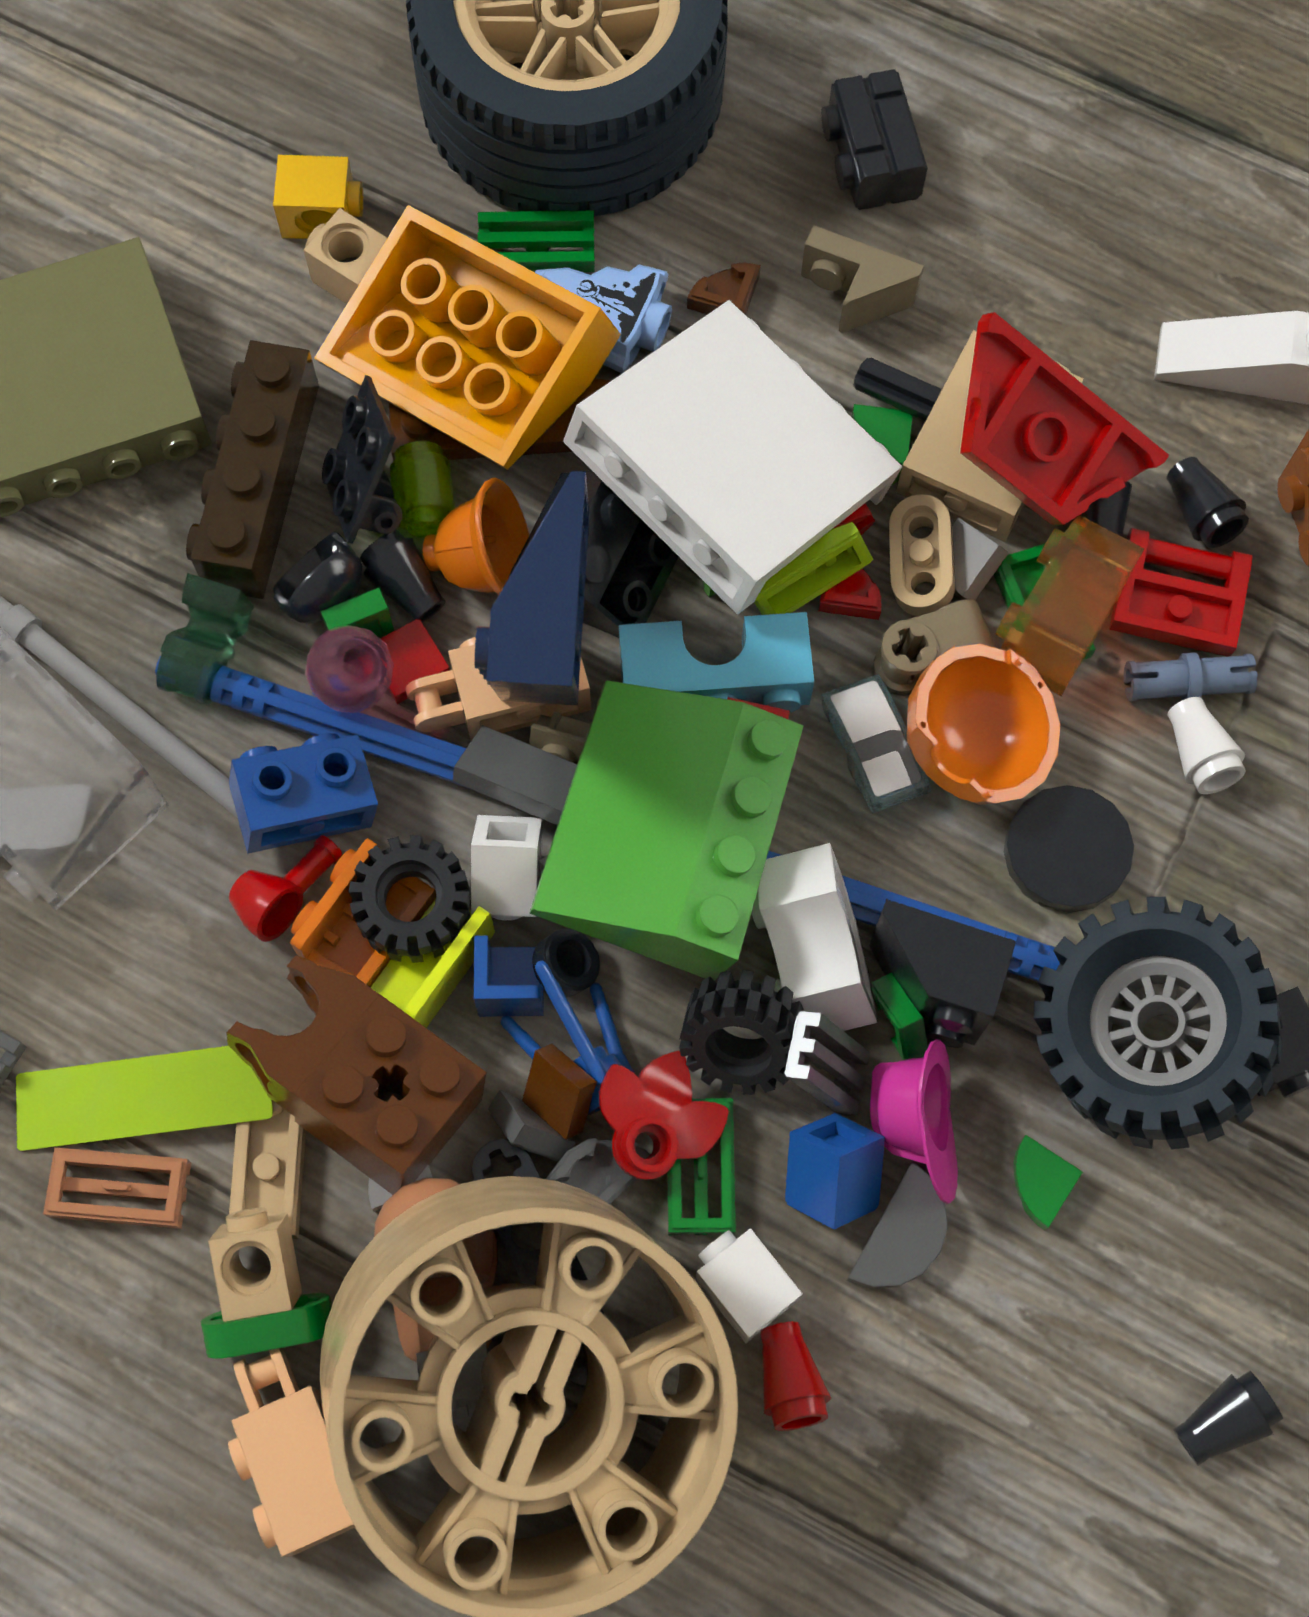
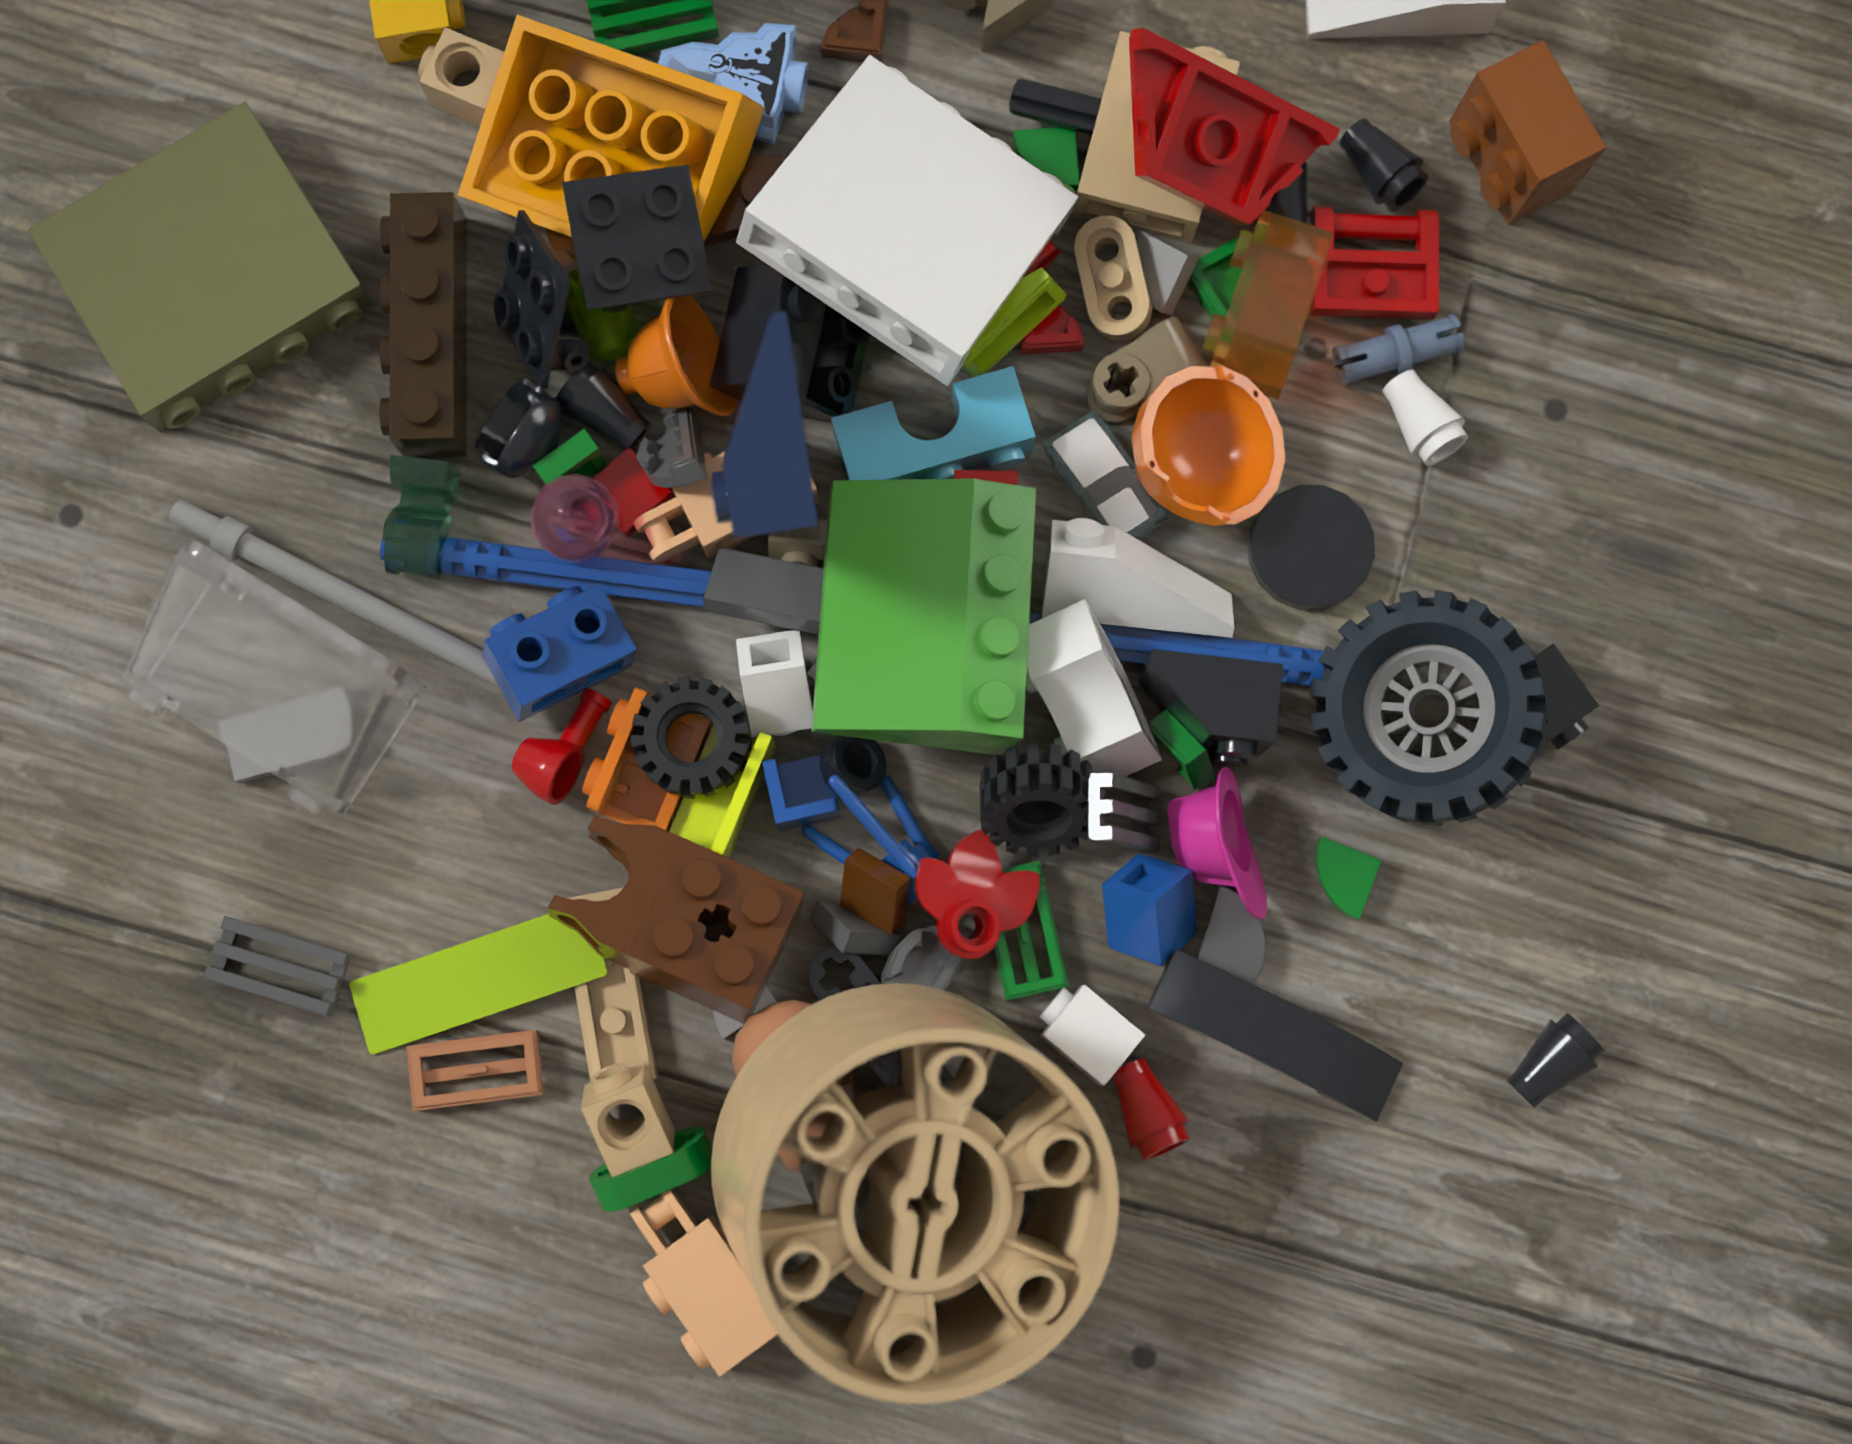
camera: 15 degrees left, 10 degrees up
none -> black hinge [562,164,713,314]
none -> dark grey tile [637,407,707,488]
none -> white slope [1042,518,1234,638]
none -> black slope [1146,949,1403,1122]

